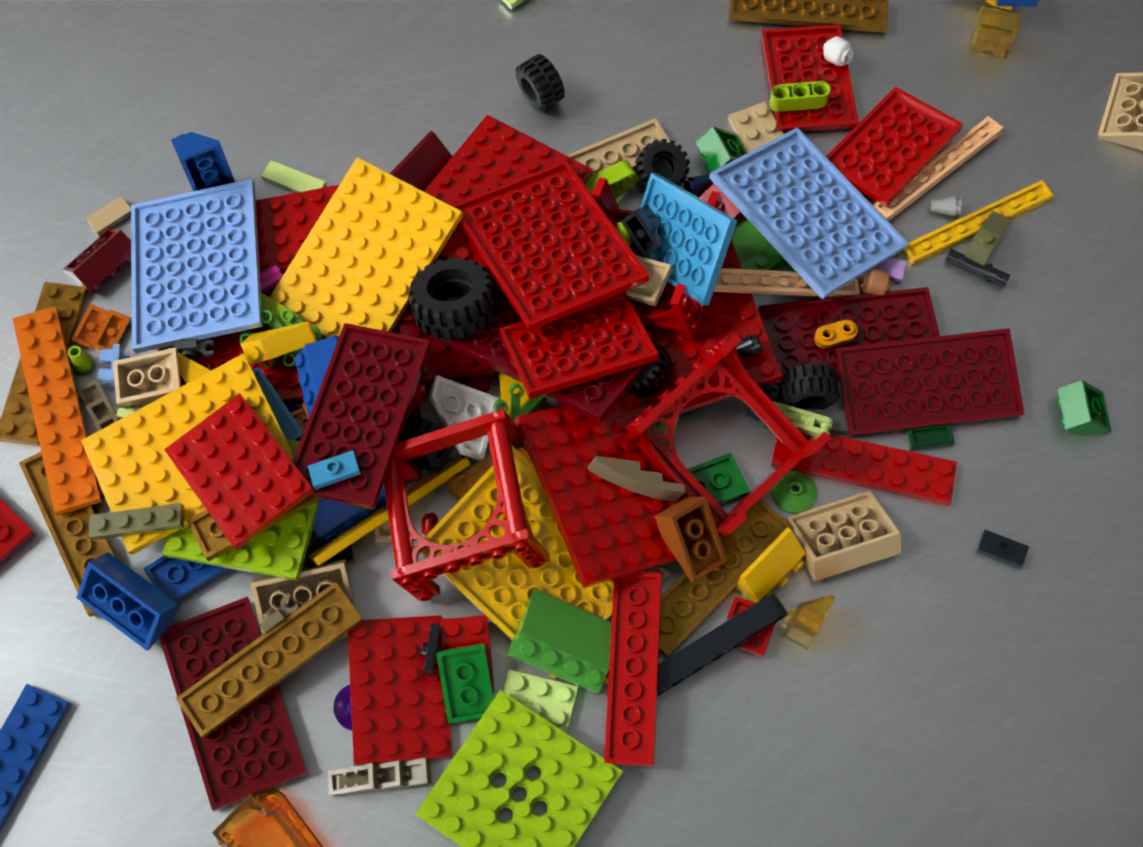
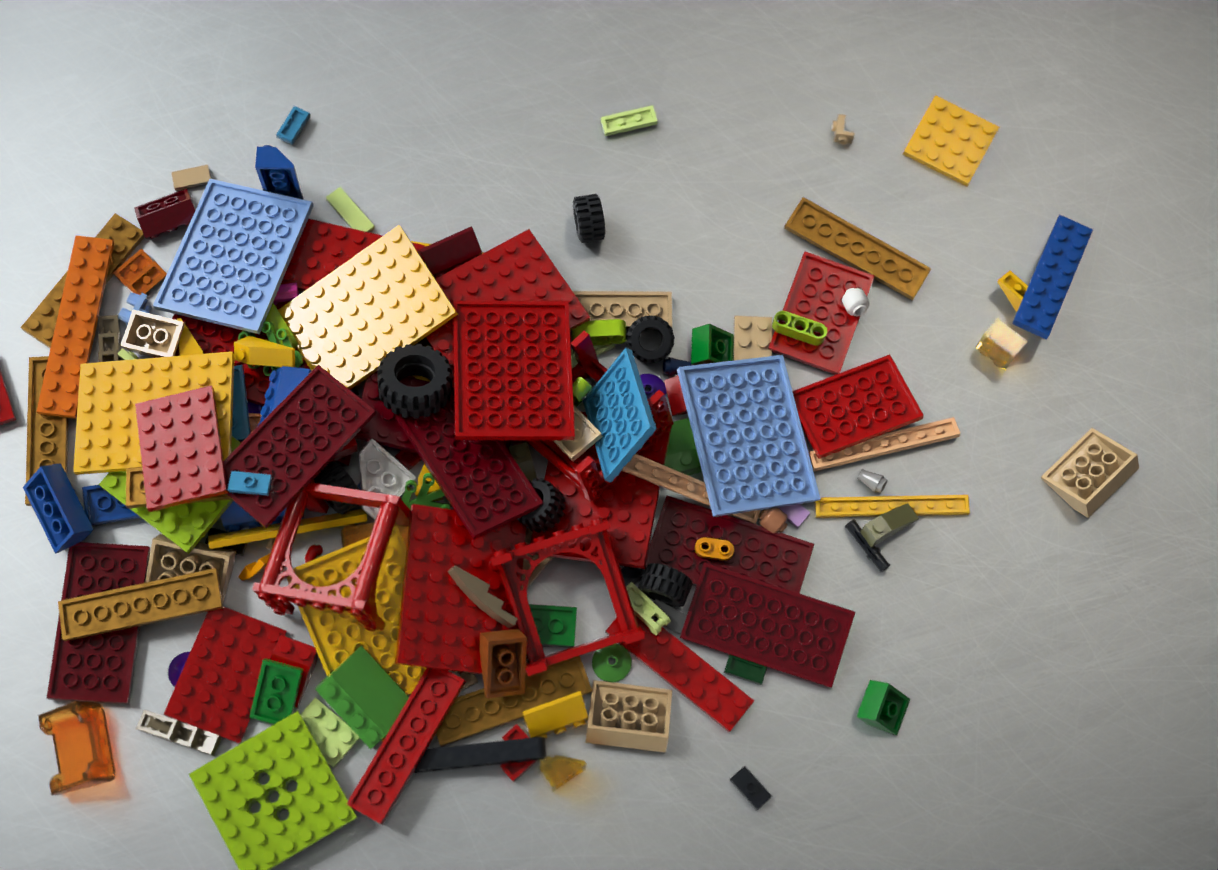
camera: 20 degrees right, 5 degrees up
lime cone [68,346,93,373] -> none
olive plate [89,503,184,540] -> none
dark grey plate [174,339,215,359] -> none
dark tan plate [259,593,299,633] -> none
black plate [421,623,440,677] -> none
red plate [499,292,659,399] -> none
black slope [621,205,662,258] -> none
black cone [737,334,763,358] -> none
none -> light orange slope [238,553,271,581]
none -> dark azure plate [276,106,311,145]

